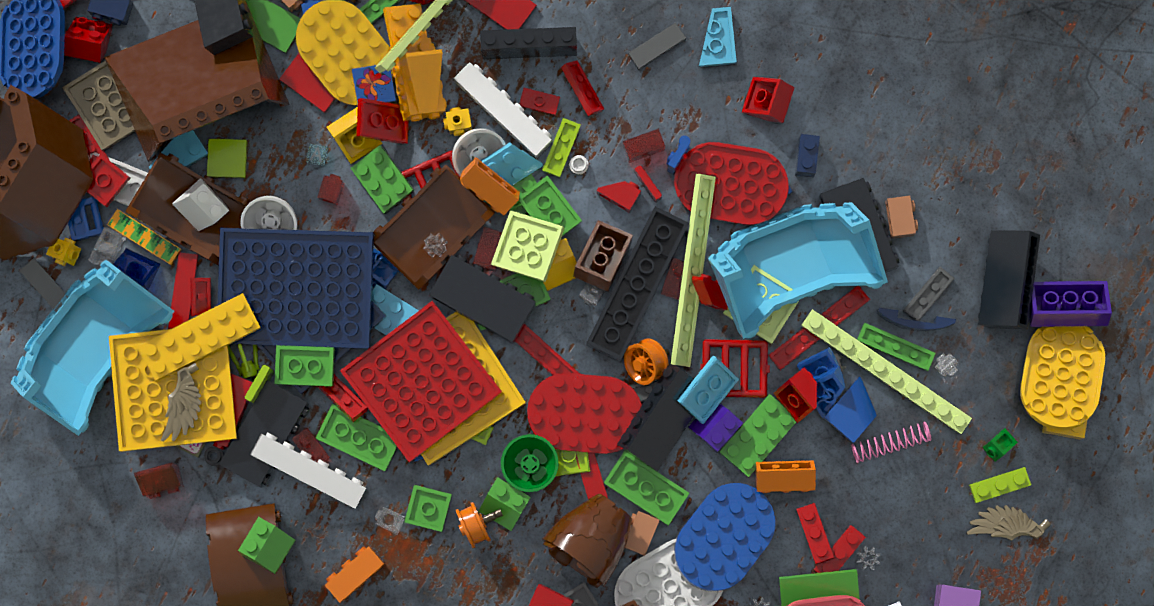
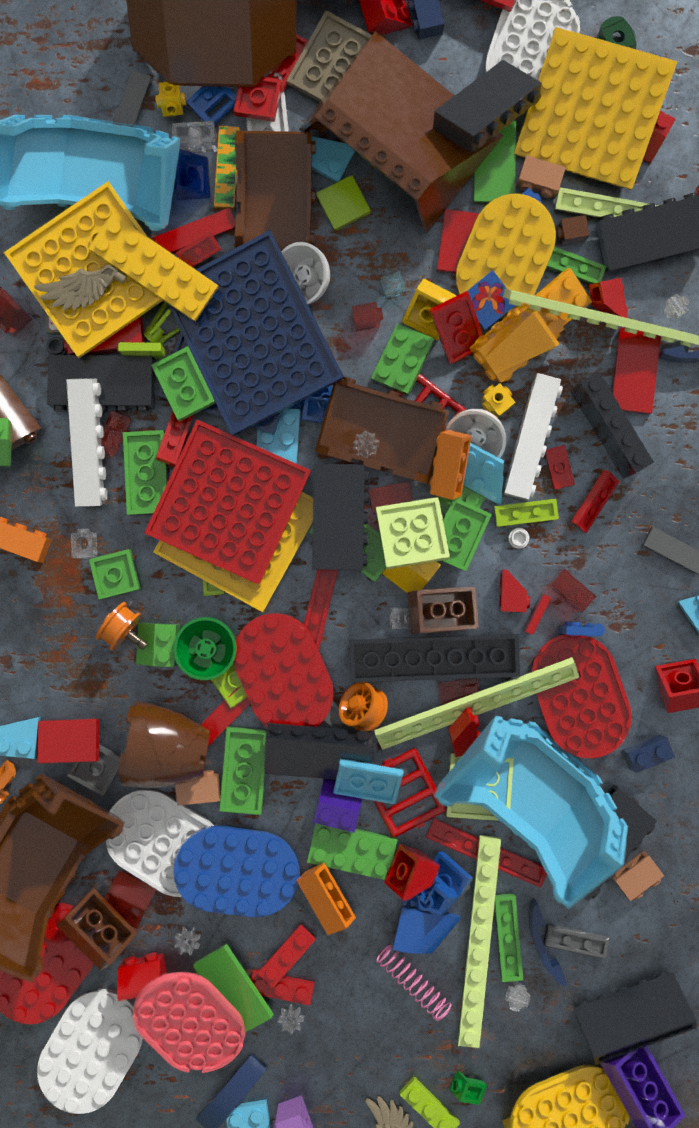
camera: 60 degrees right, 5 degrees up
white slope [172,178,229,231] -> none

